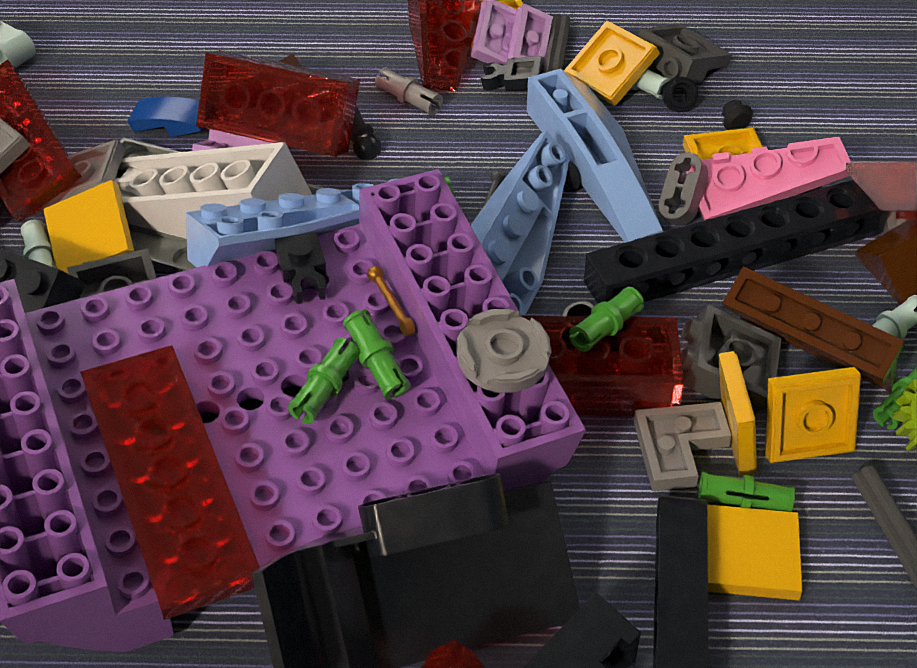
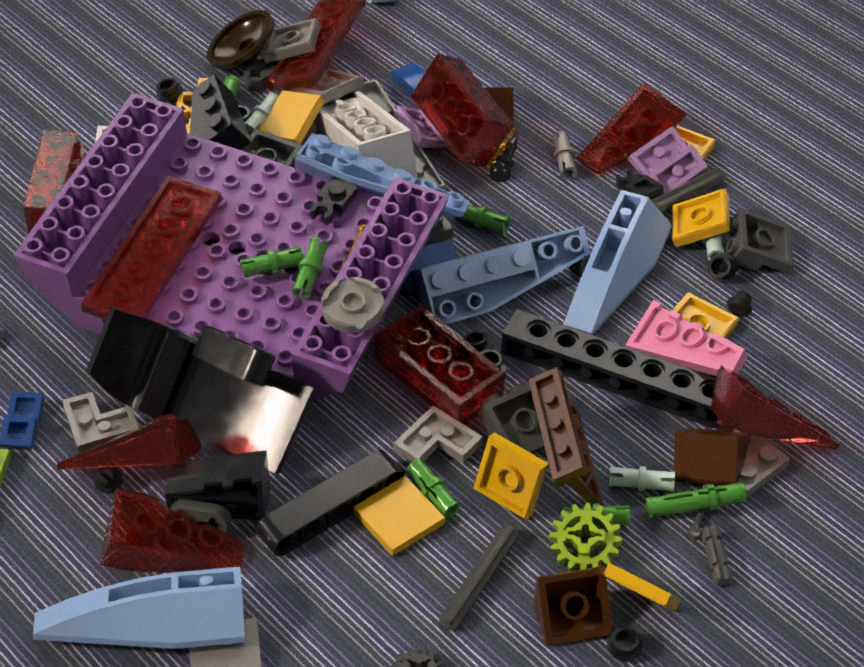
camera: 45 degrees right, 0 degrees up
bright green pin [569,287,644,352] -> none
dark grey beam [659,152,708,226] -> none
yellow tile [718,351,757,477] -> none

